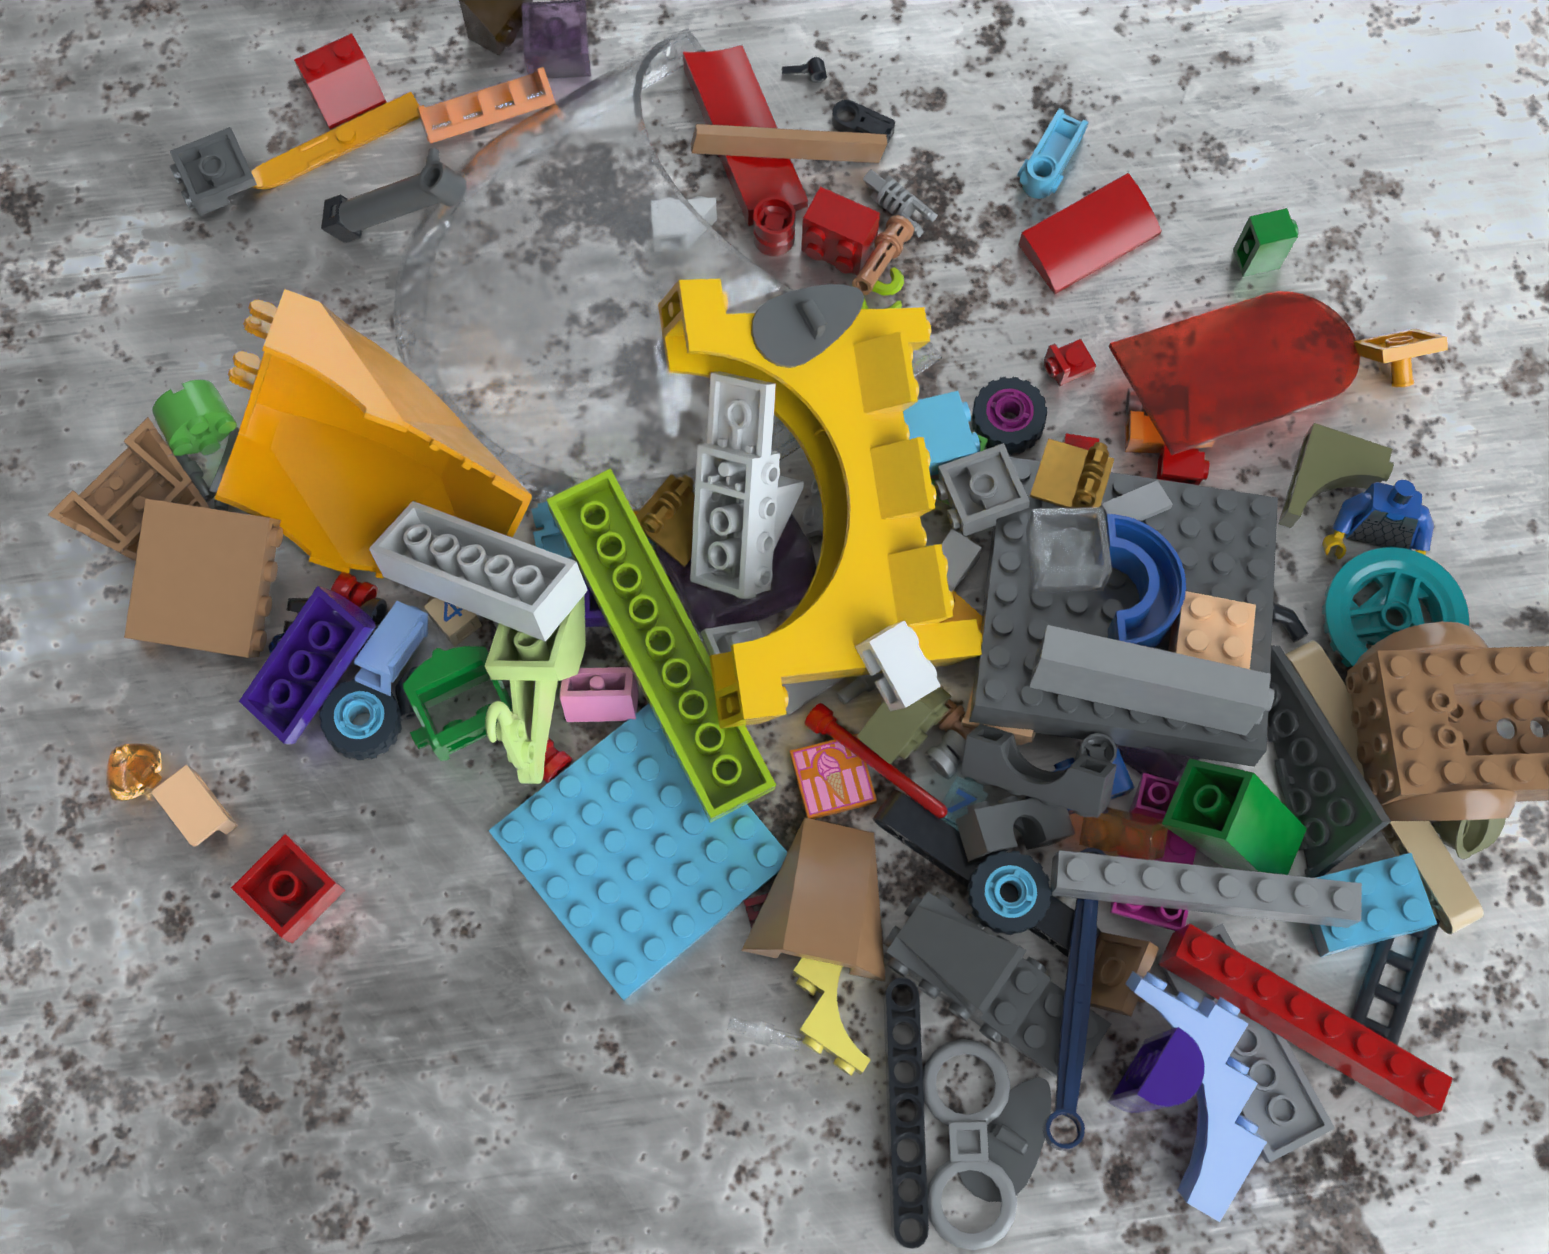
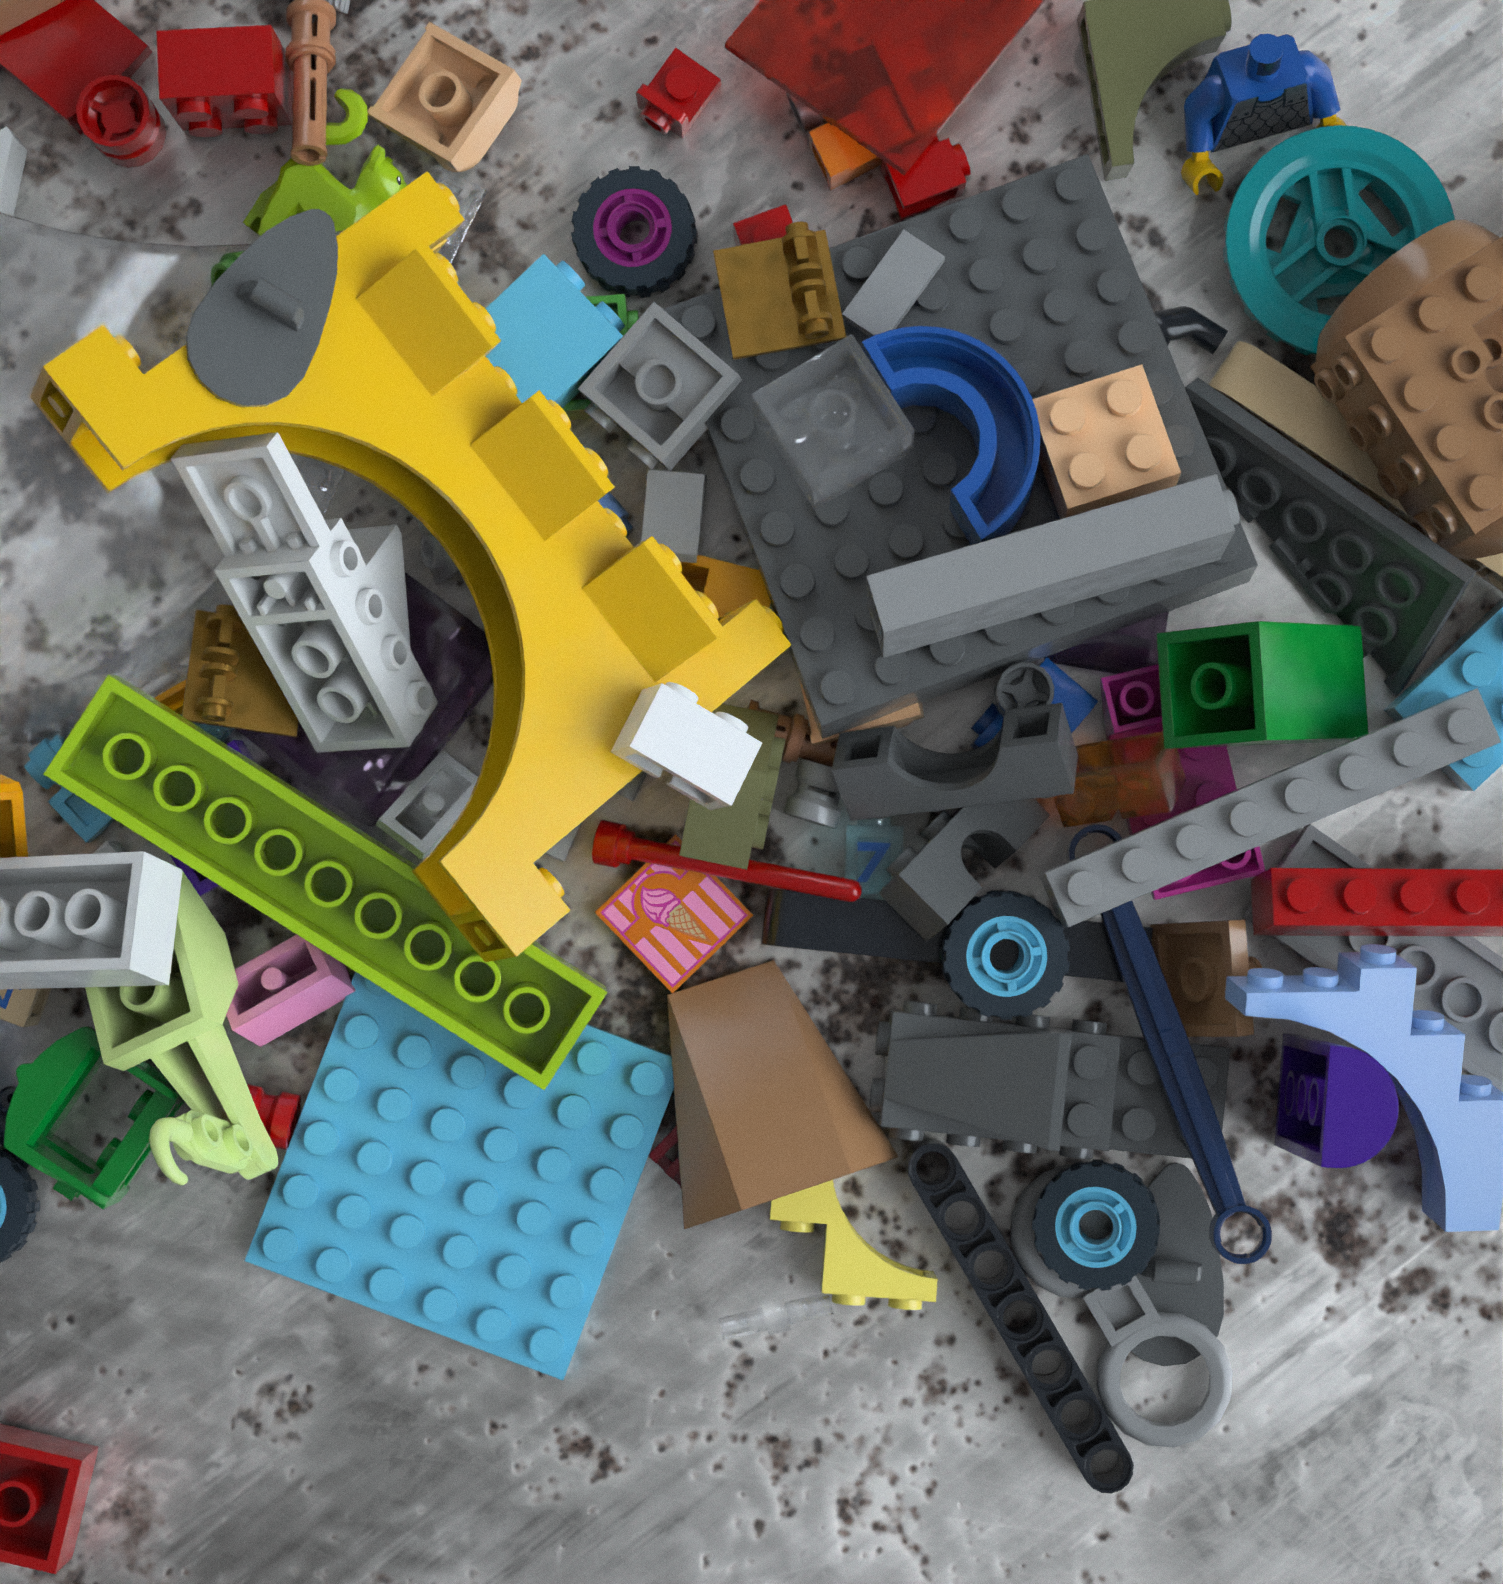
camera: 30 degrees left, 15 degrees up
none -> light nougat slope [367,22,522,172]
none -> black wheel [1032,1159,1160,1291]

